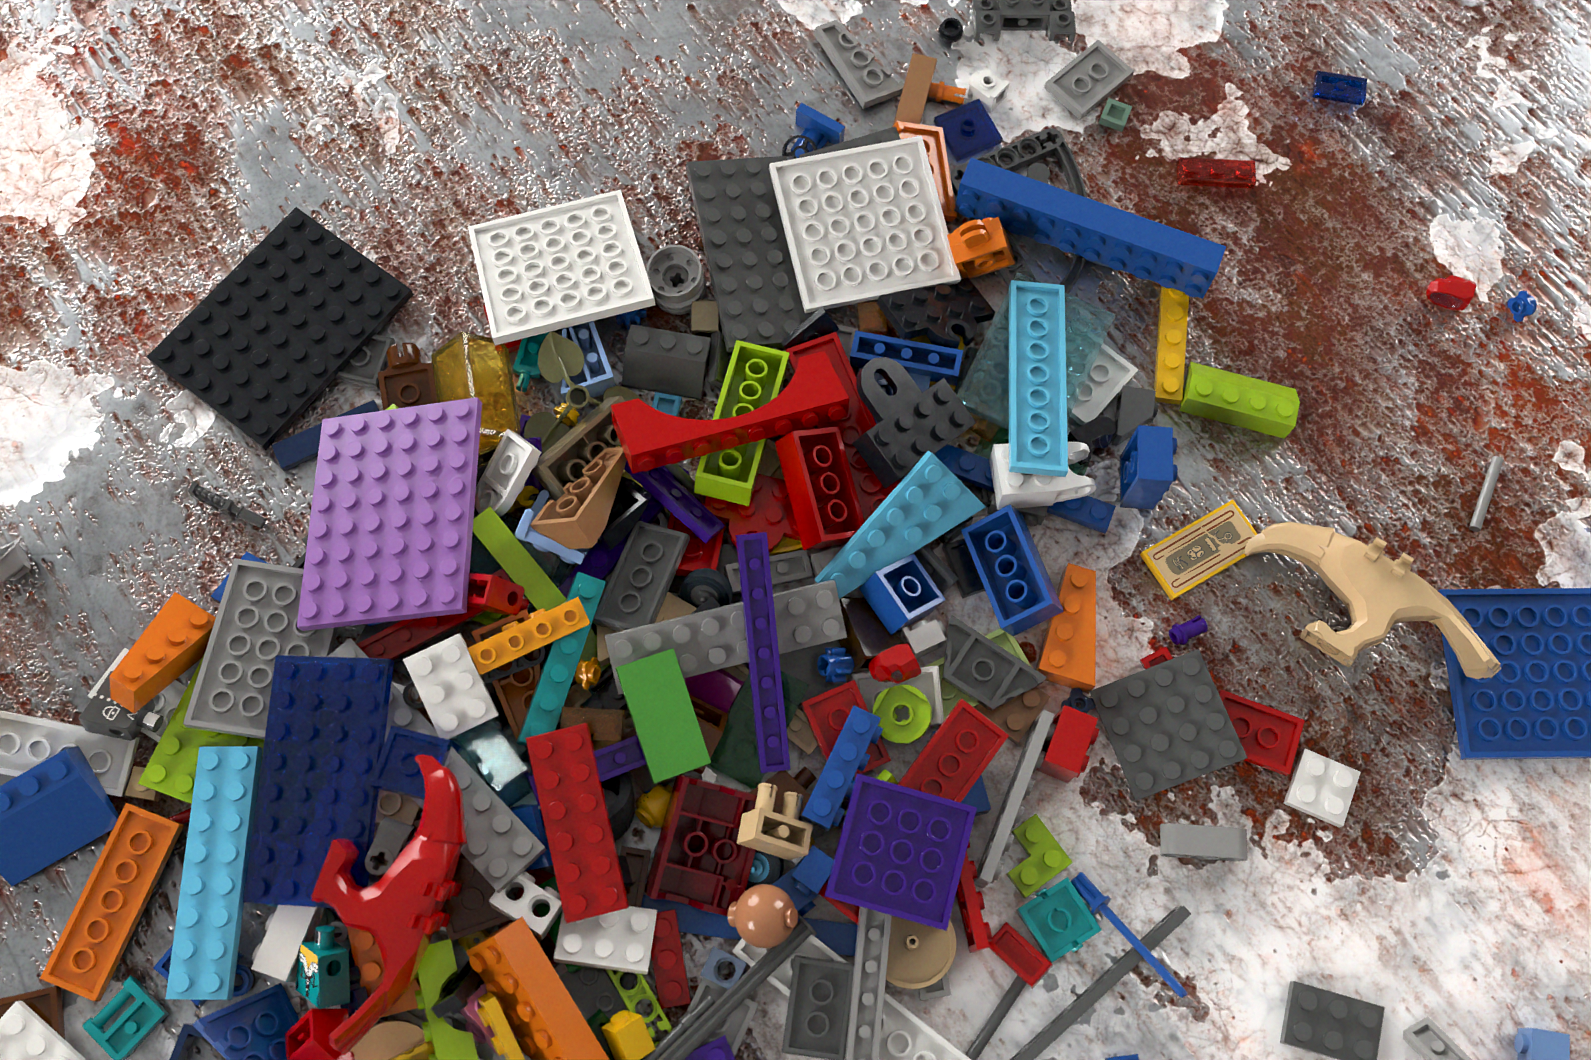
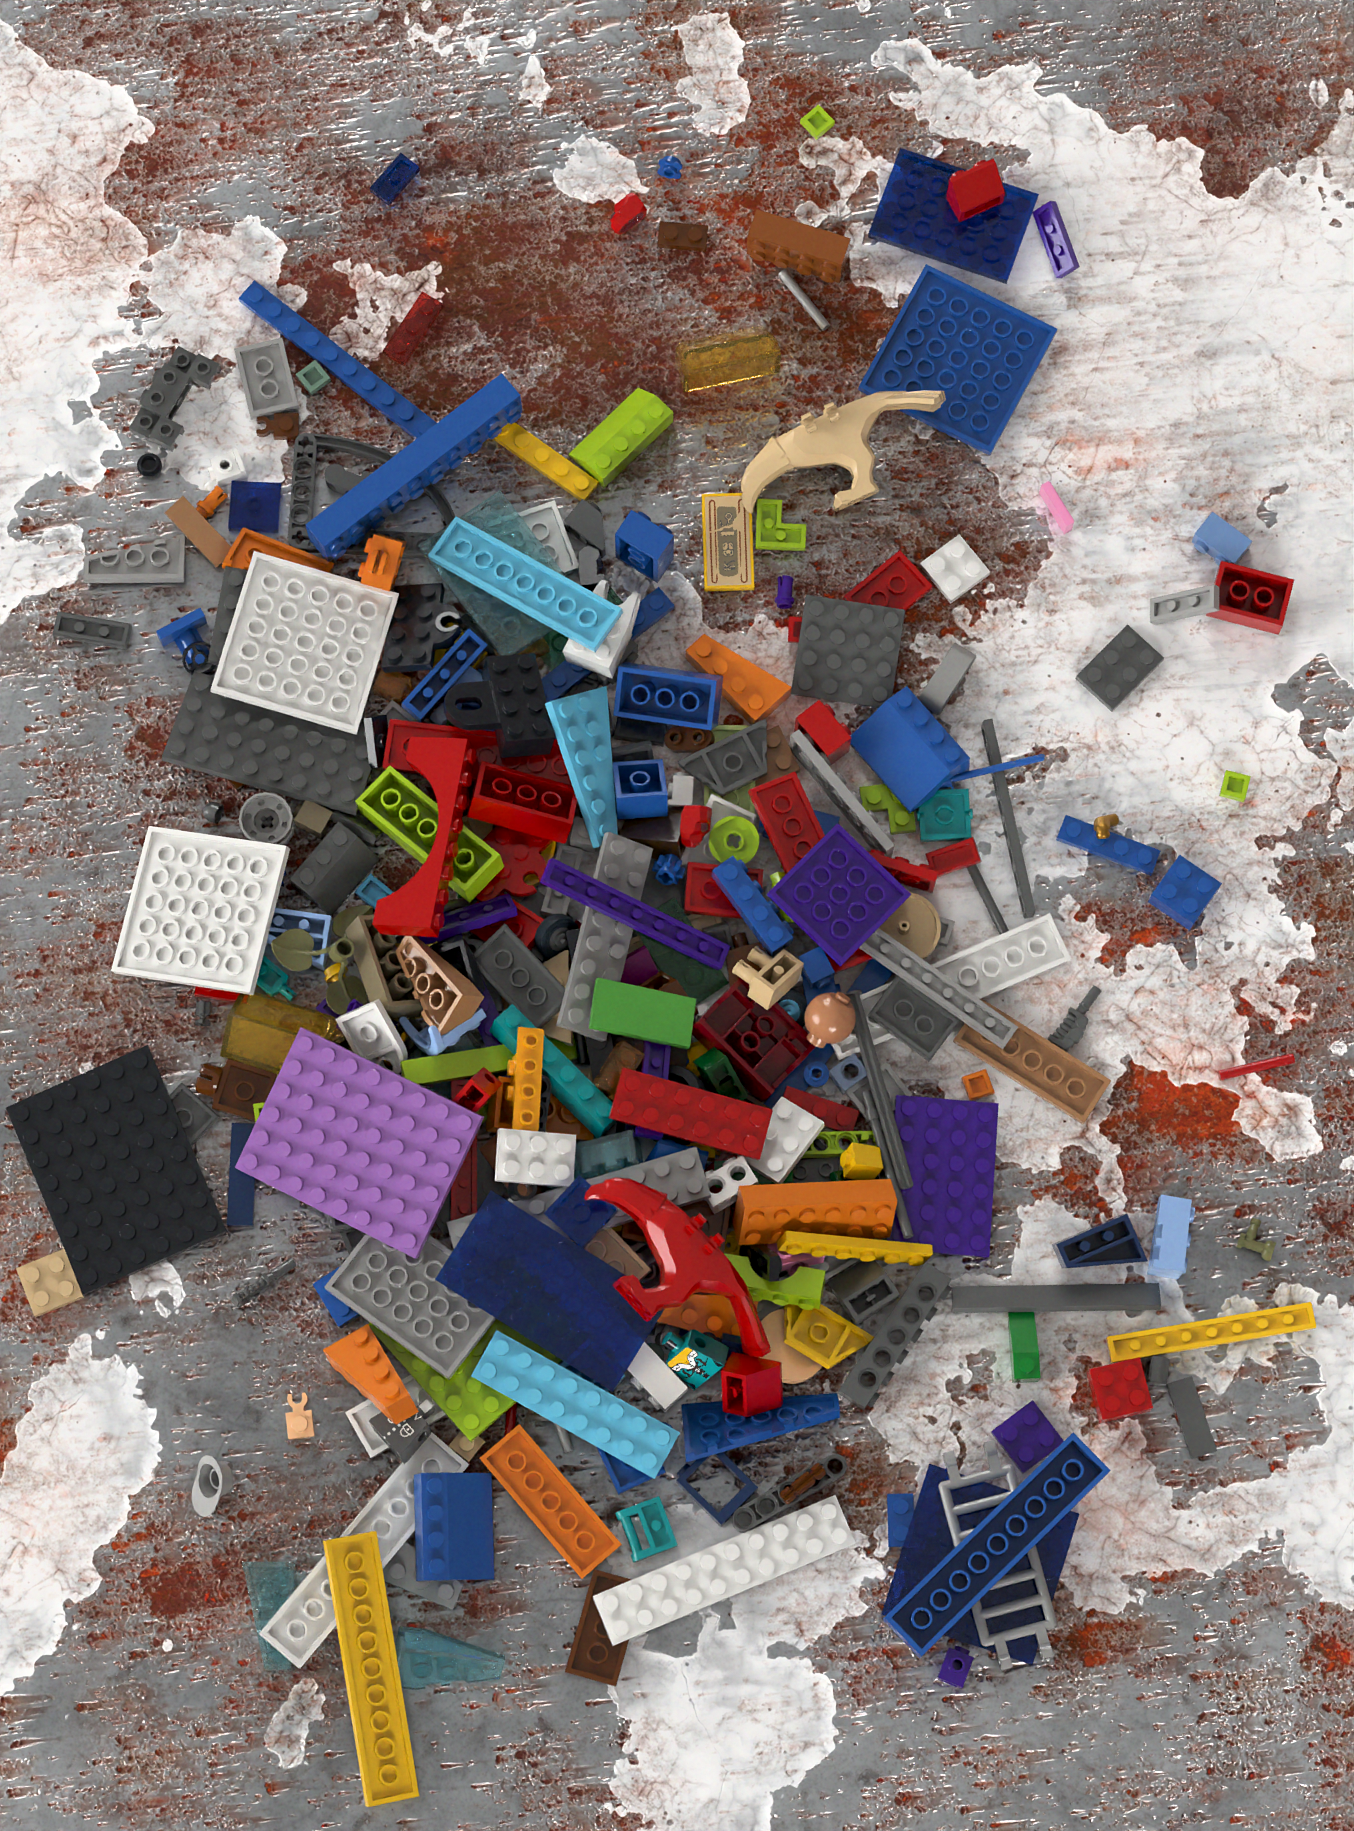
camera: 60 degrees left, 5 degrees up
dark grey piece [365,817,417,881] -> none
light orange plate [575,657,601,690] -> none
dark blue plate [1061,688,1095,714] -> none
none -> tan plate [16,1249,84,1317]
none -> dark grey tile [52,611,132,650]
none -> dark grey piece [195,1000,211,1026]
none -> dark grey hinge [202,802,224,824]
none -> blue plate [239,280,437,440]
none -> reddish brown plate [256,413,300,440]
none -> light nougat plate [285,1392,315,1440]
none -> reddish brown plate [657,221,708,252]
none -> reddish brown plate [664,726,715,753]
none -> clear yellow windscreen [675,326,781,392]
none -> dark green brick [693,1047,748,1101]
none -> dark grey tile [702,921,734,948]
none -> dark orange brick [747,209,851,283]
none -> lime plate [755,499,806,551]
none -> blue plate [803,1061,829,1087]
none -> blue piece [850,686,970,813]
none -> bright pink tile [1039,481,1074,534]

